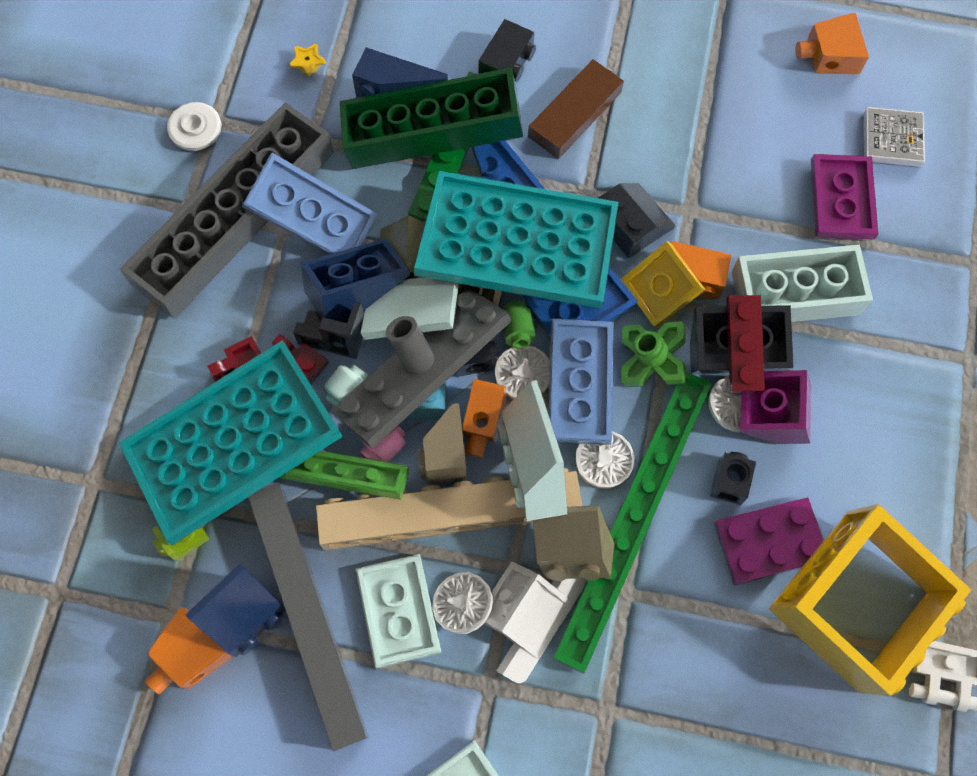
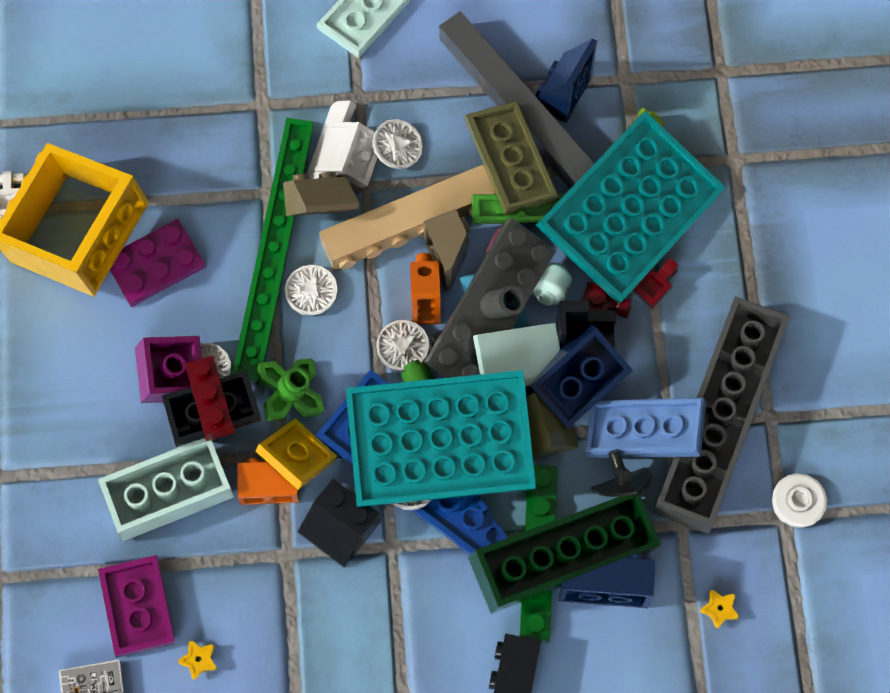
camera: 165 degrees right, 0 degrees up
orange torso [145,607,233,695] -> none
light aqua tile [355,554,442,669] -> none
light aqua slope [498,380,567,521] -> none
reddish brown piece [528,59,624,159] -> none
medium blue tile [548,319,614,445] -> none
black brick [710,452,756,505] -> none
none -> yellow plate [178,641,217,680]
none -> olive tile [464,101,559,215]
none -> pearl dark grey shield [591,449,652,497]

